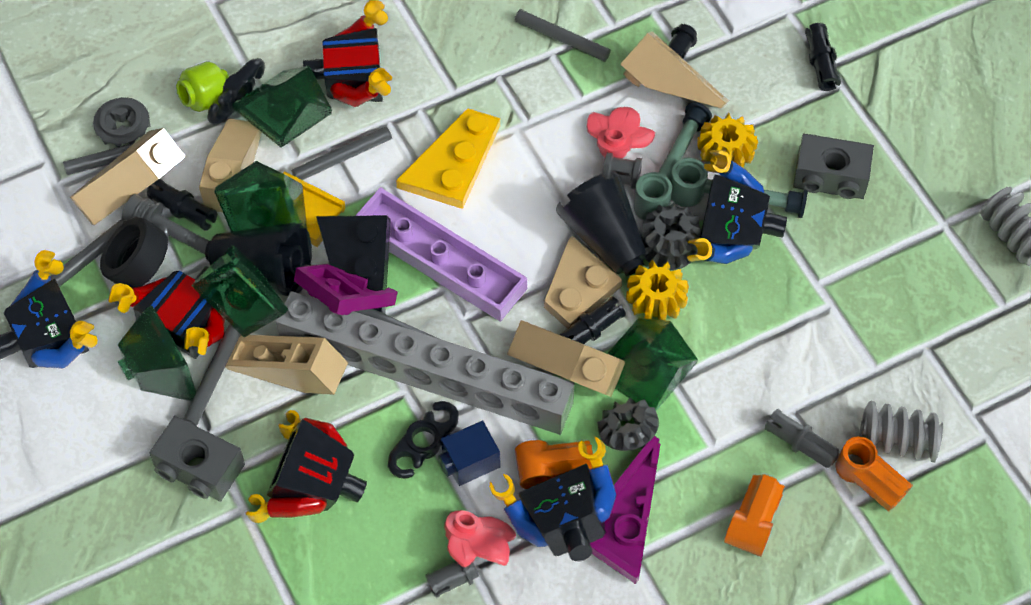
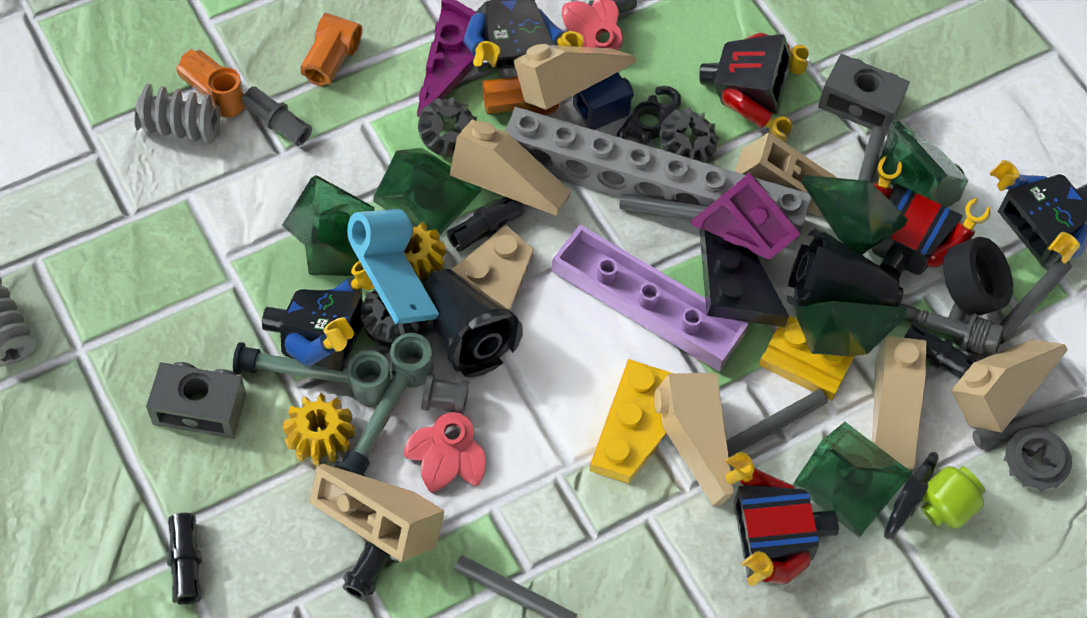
camera: 175 degrees right, 0 degrees up
none -> clear green slope [282,175,375,276]
none -> medium azure door [347,209,439,324]
none -> tan slope [513,44,636,110]
none -> tan slope [654,373,733,506]
none -> dark grey gear [660,107,720,163]

